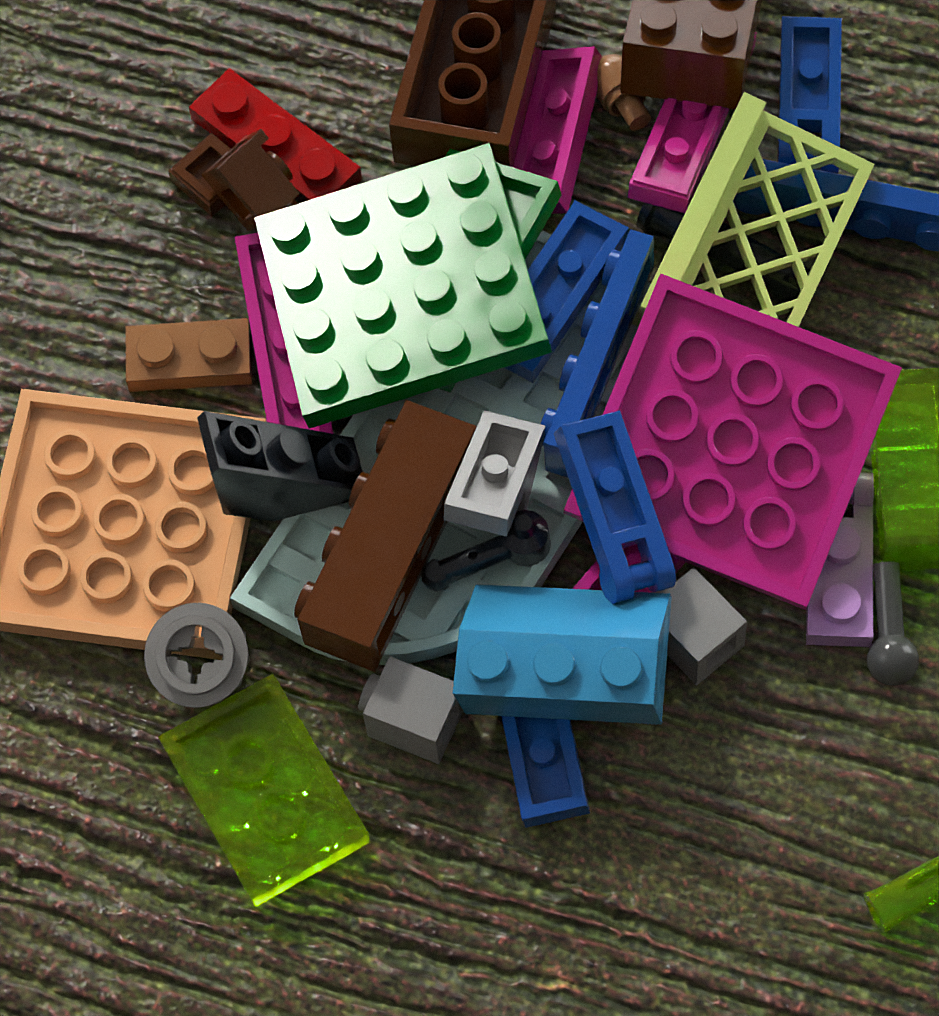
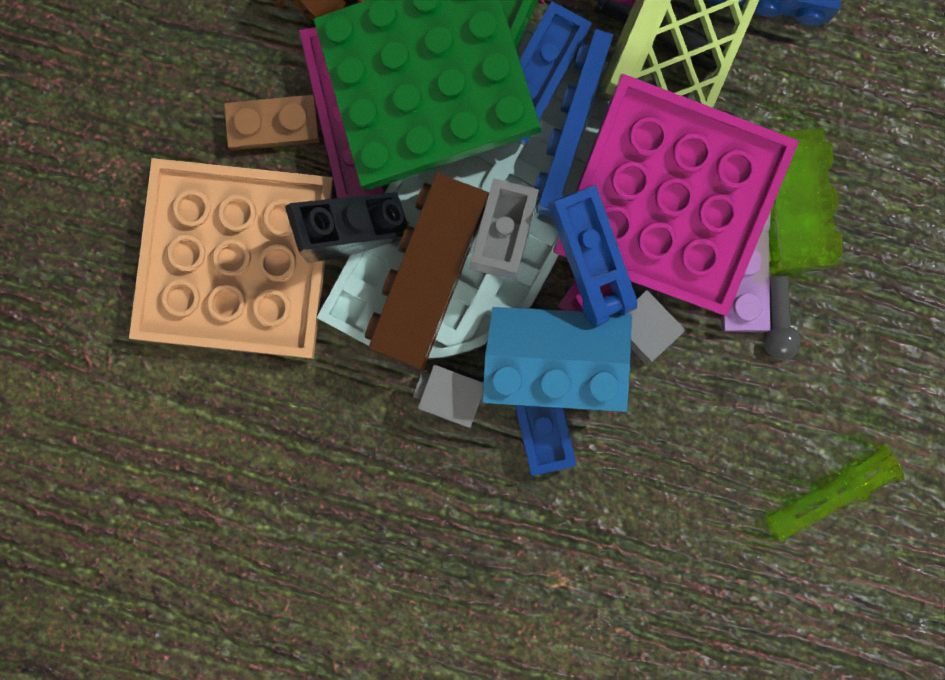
camera: 10 degrees left, 20 degrees up
light grey gear [144,603,250,708] -> none
clear neon green plate [158,673,371,908] -> none
black piece [421,510,551,592] -> none

